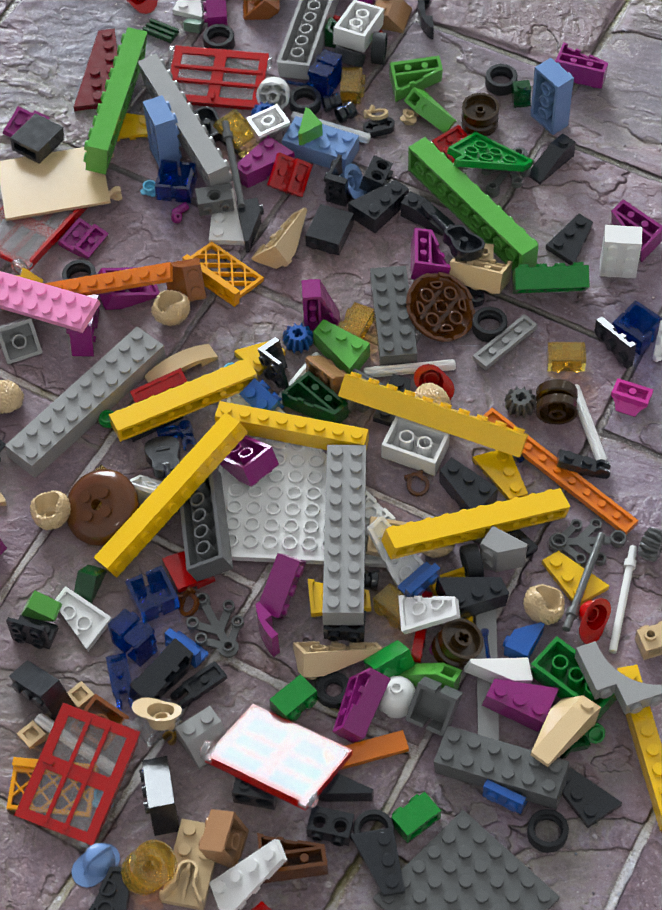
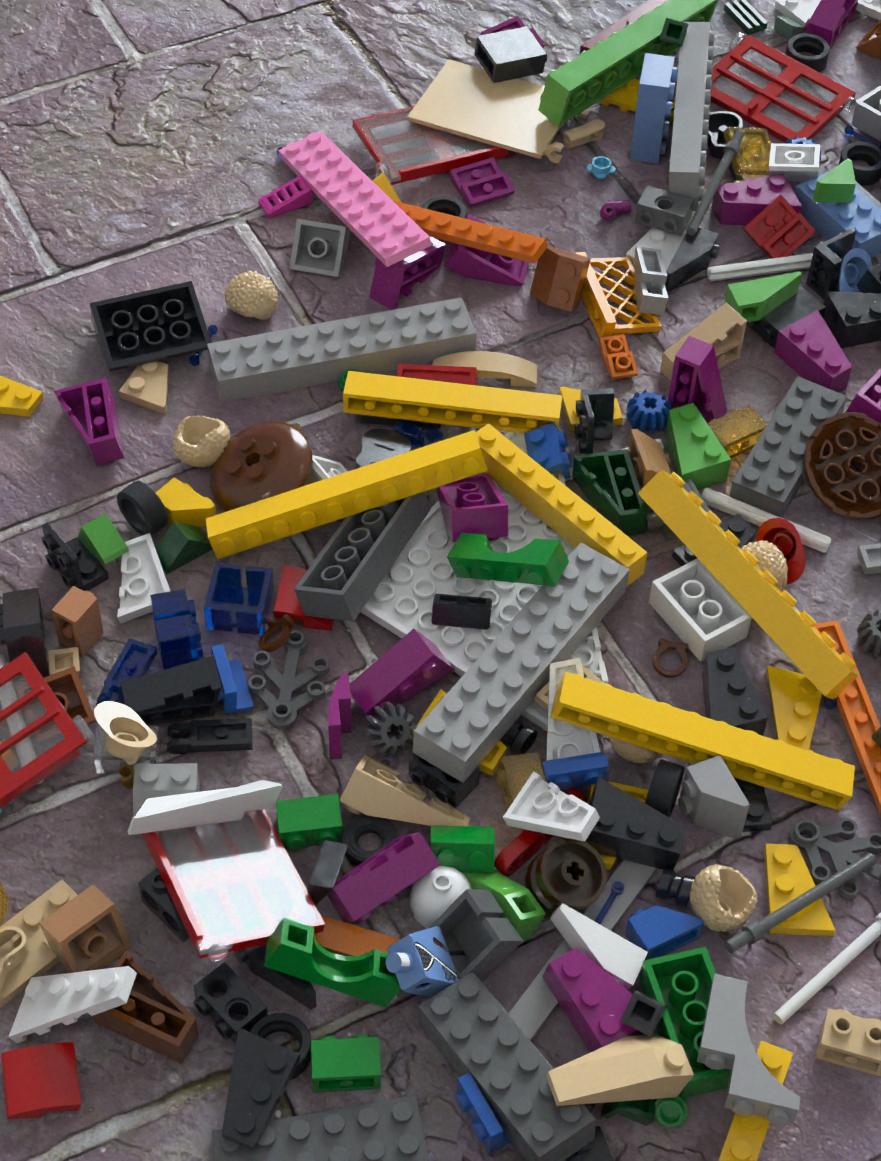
camera: 30 degrees right, 5 degrees down
wedge [139,756,179,836] -> none
tan hair [151,290,190,326] -> none
clear blue piece [155,160,197,203] -> none
tan wedge [251,207,307,269] -> none
white cylinder [256,77,291,110] -> none
red piece [578,598,611,644] -> none
none -> nougat brick [52,586,104,658]
none -> black tyre [117,481,168,535]
none -> white wedge [127,780,282,835]
none -> yellow slope [156,477,216,527]
none -> green arch [264,917,401,1008]
none -> black slope [308,840,347,906]
none -> dark grey gear [363,702,417,754]
none -> medium blue torso [386,926,459,997]
none -> black slope [431,593,492,630]
none -> green arch [447,533,569,586]
none -> tan bar [563,119,605,149]
none -> orange slope [598,334,638,380]
none -> black slope [620,990,668,1037]
none -> light grey slope [634,246,668,315]
none -> black wheel [655,867,695,907]
none -> dark green slope [659,18,689,47]
none -> tan wedge [660,302,747,381]
none -> white axle [707,253,813,282]
none -> bright green slope [724,271,802,322]
none -> magenta wedge [774,310,852,393]

